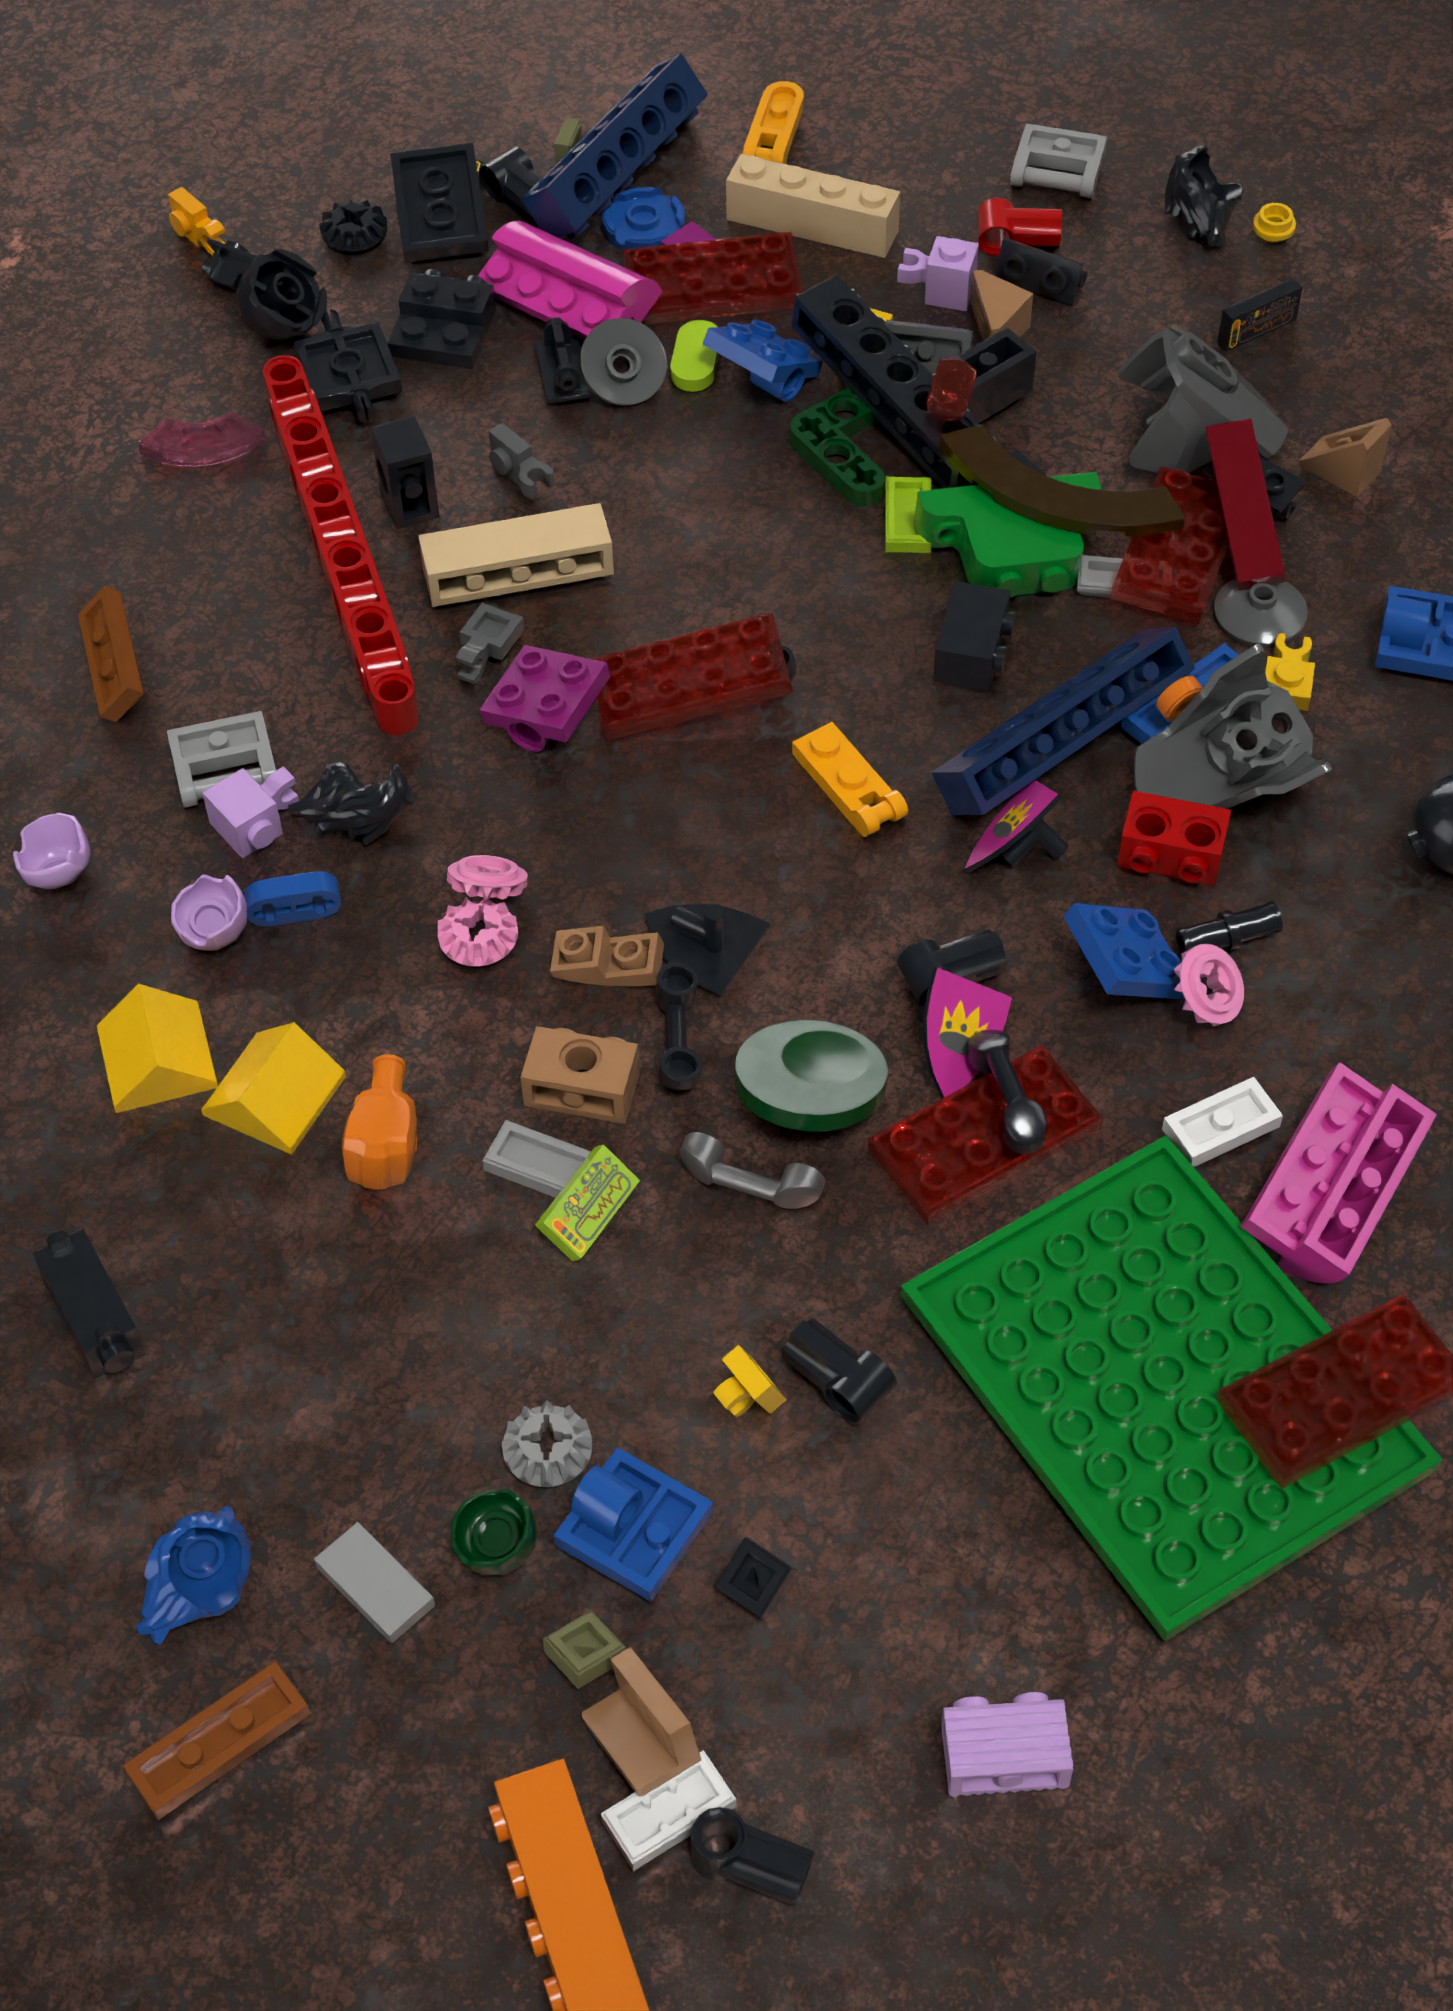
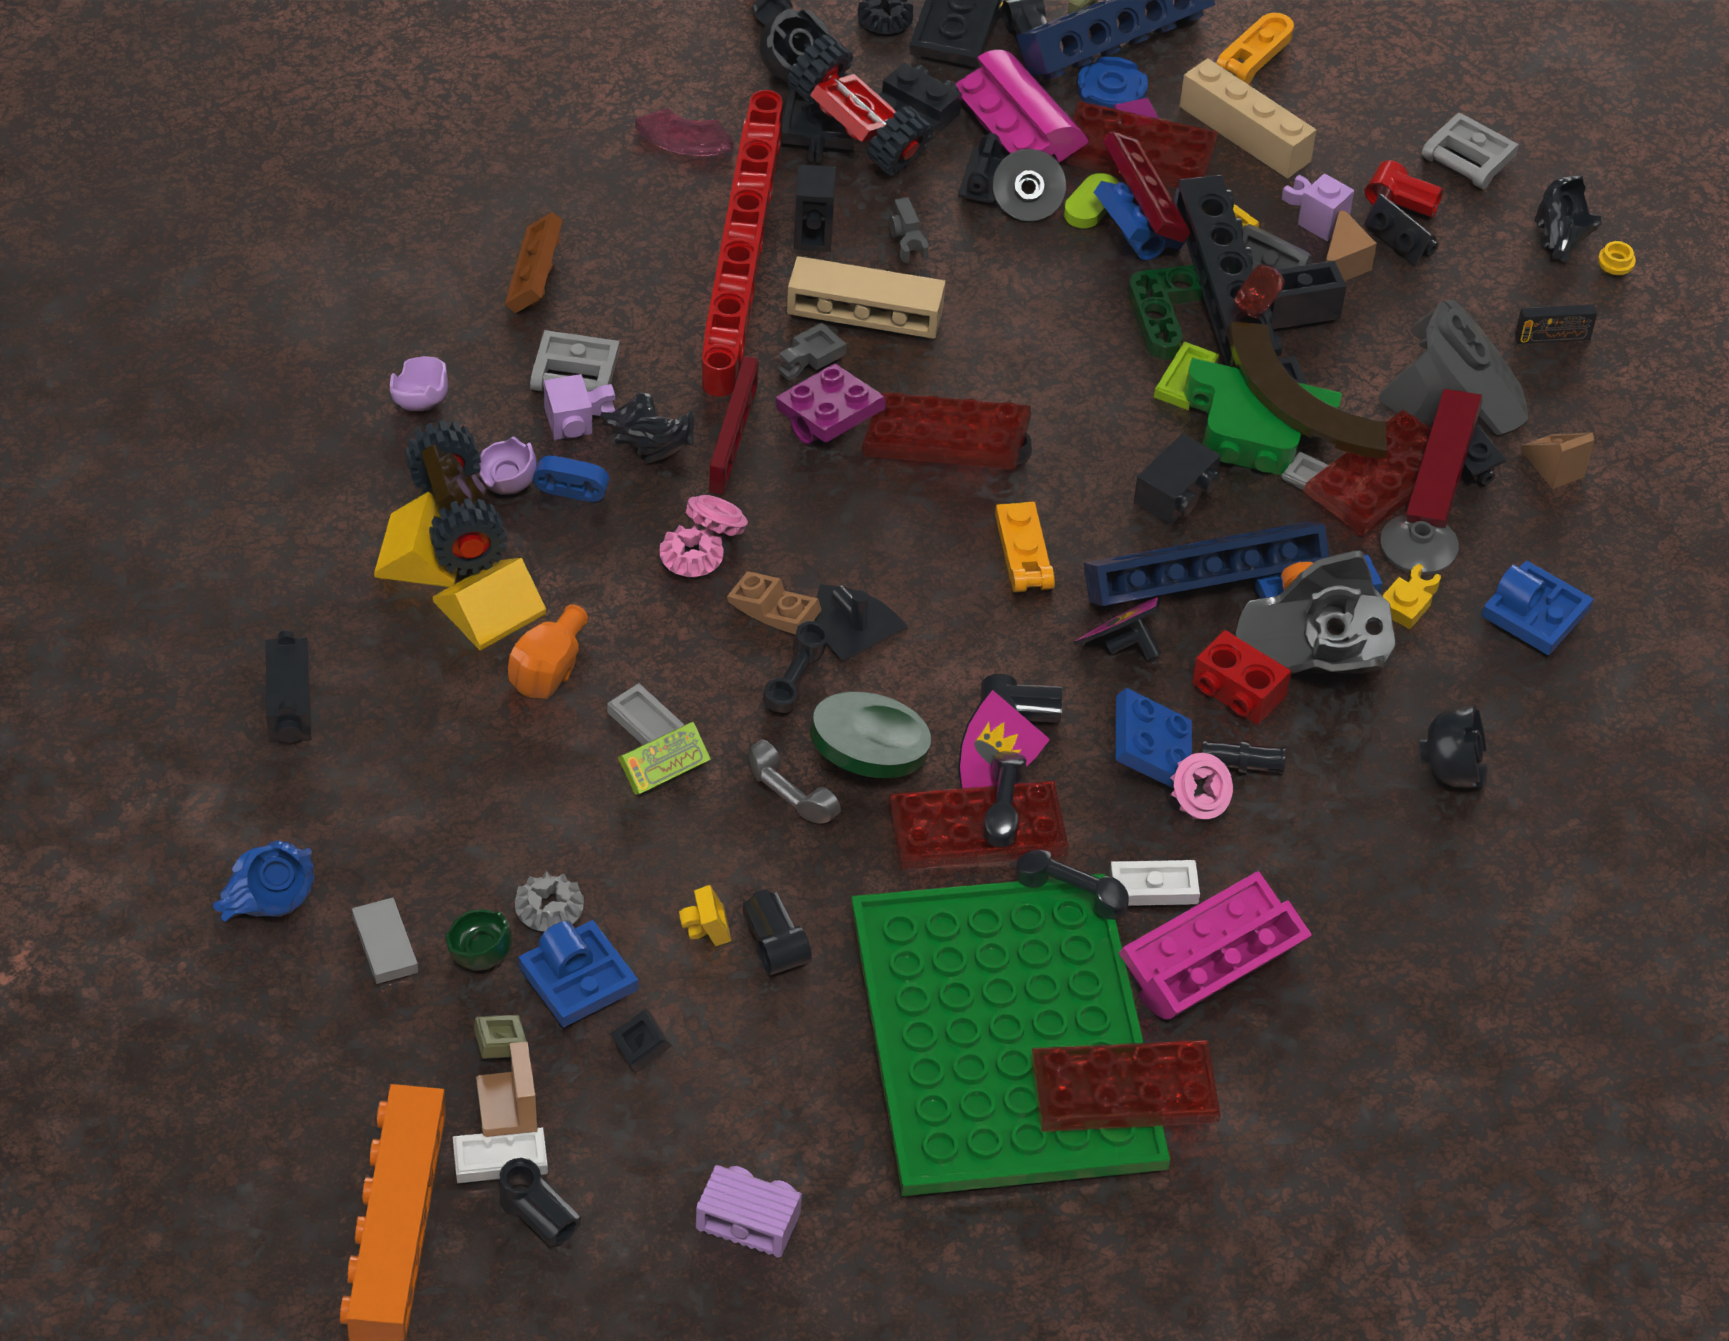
camera: 20 degrees right, 5 degrees down
dark orange plate [122,1661,311,1820] -> none
medium nougat brick [520,1026,640,1124] -> none
none -> black plate [405,420,508,575]
none -> dark red tile [709,356,759,495]
none -> plate [787,34,934,176]
none -> black bar [1015,849,1129,920]
none -> dark red tile [1103,132,1191,243]

